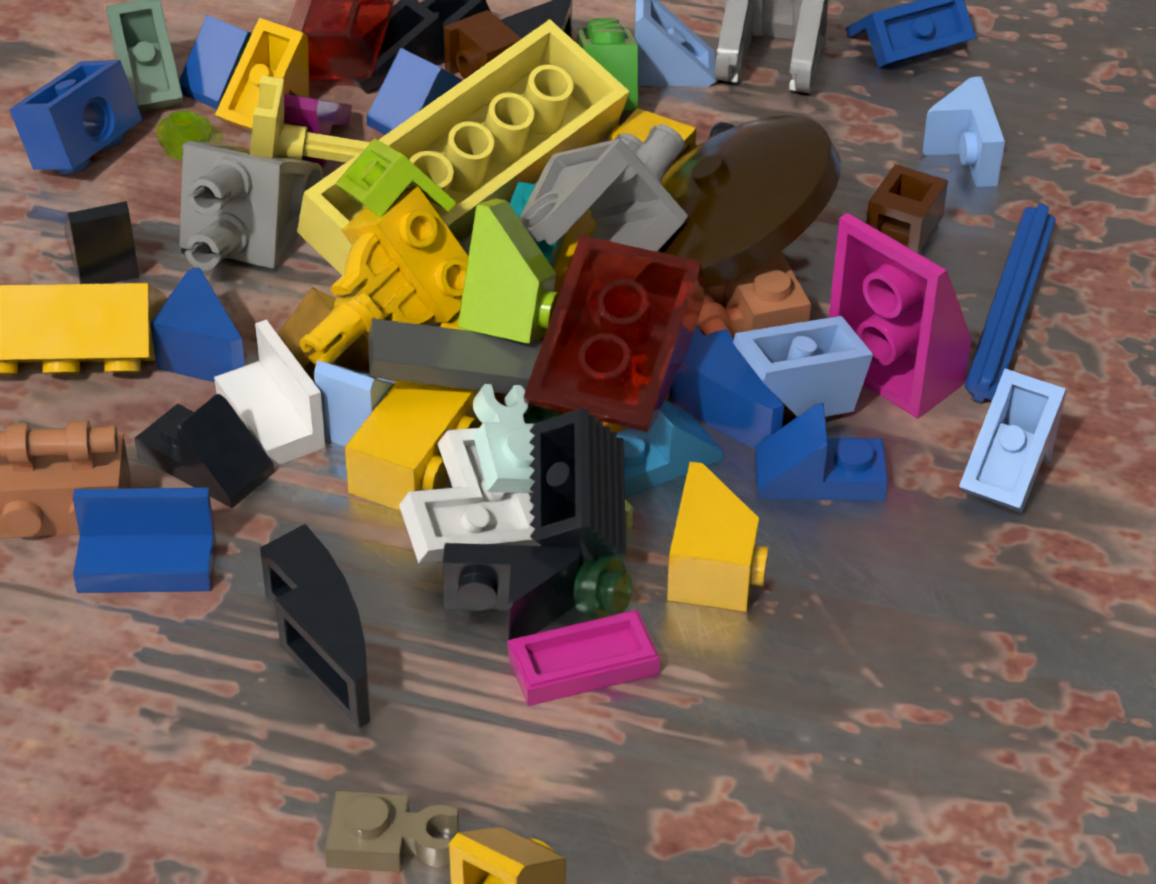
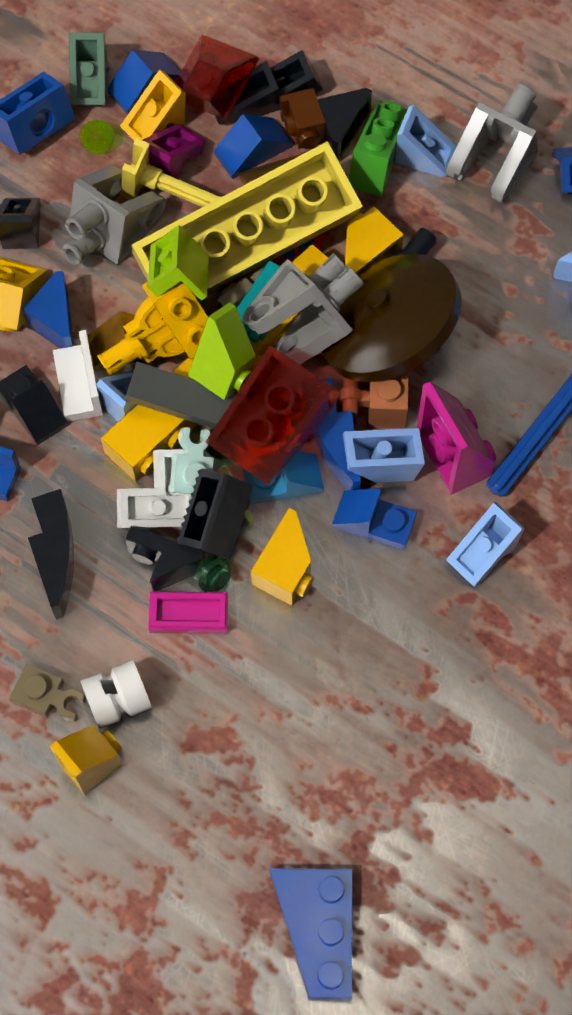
camera: 20 degrees right, 25 degrees up
reddish brown brick [866,164,948,255] -> none
none -> white wheel [80,660,152,729]

